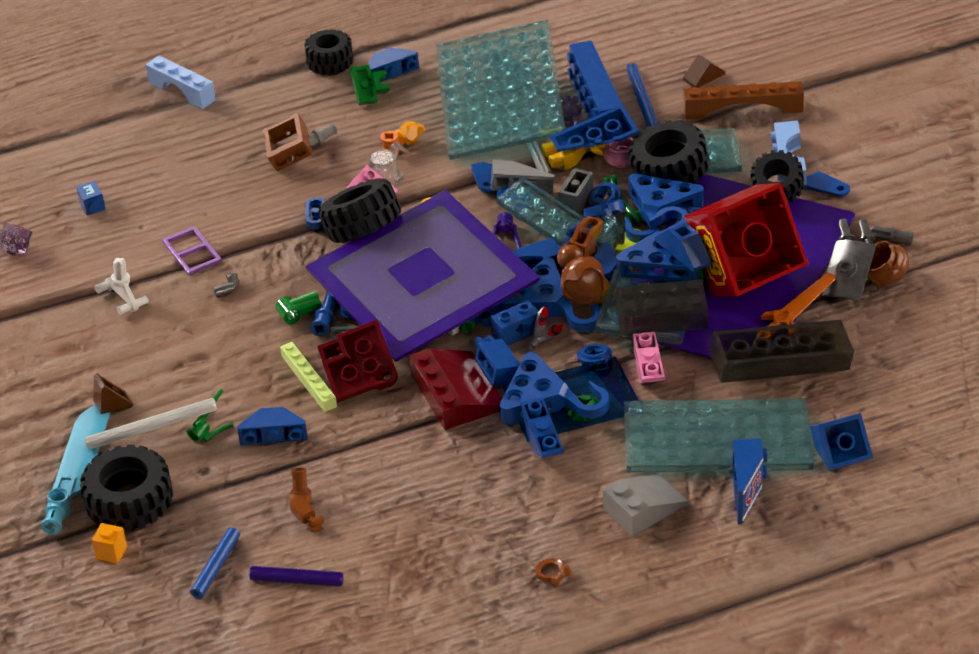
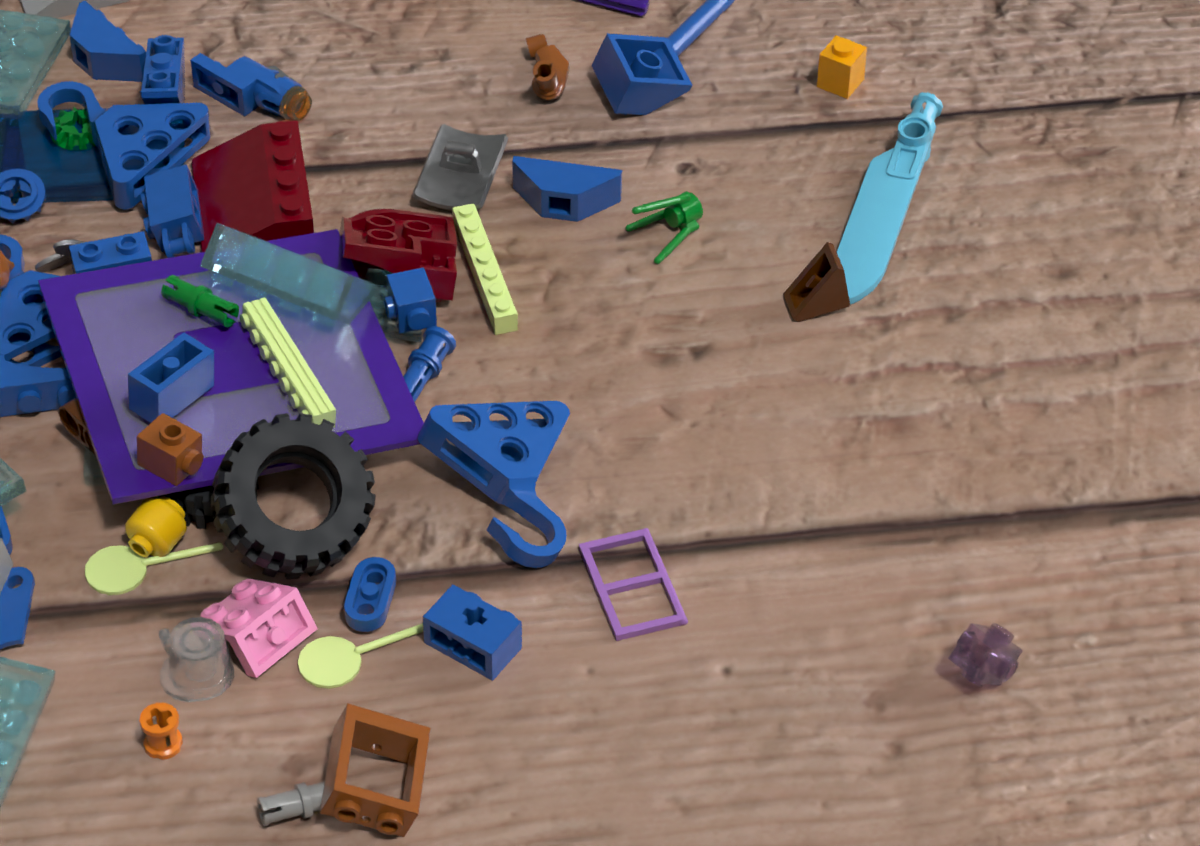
camera: 170 degrees left, 5 degrees up
blue brick [76,181,106,216] -> none
black tyre [80,445,173,532] -> none
white axle [85,398,217,450] -> none
white axle [95,258,149,315] -> none
flat silver arm [213,272,240,297] -> none
green piece [275,291,321,324] -> none
light orange rock [395,121,425,145] -> none
dark purple plant [493,211,521,249] -> none
none -> blue slope [69,0,146,82]
none -> blue brick [128,332,214,423]
none -> dark orange brick [137,413,204,487]
none -> green pin [161,275,239,327]
none -> blue plate [191,53,312,121]
none -> clear light blue slope [200,223,378,327]
none -> yellowish green piece [240,297,336,428]
none -> yellowish green piece [298,623,423,689]
none -> blue brick [383,267,437,334]
none -> flat silver shield [412,124,508,210]
none -> blue piece [418,401,570,568]
none -> blue brick [423,584,522,681]
none -> blue slope [591,34,693,115]

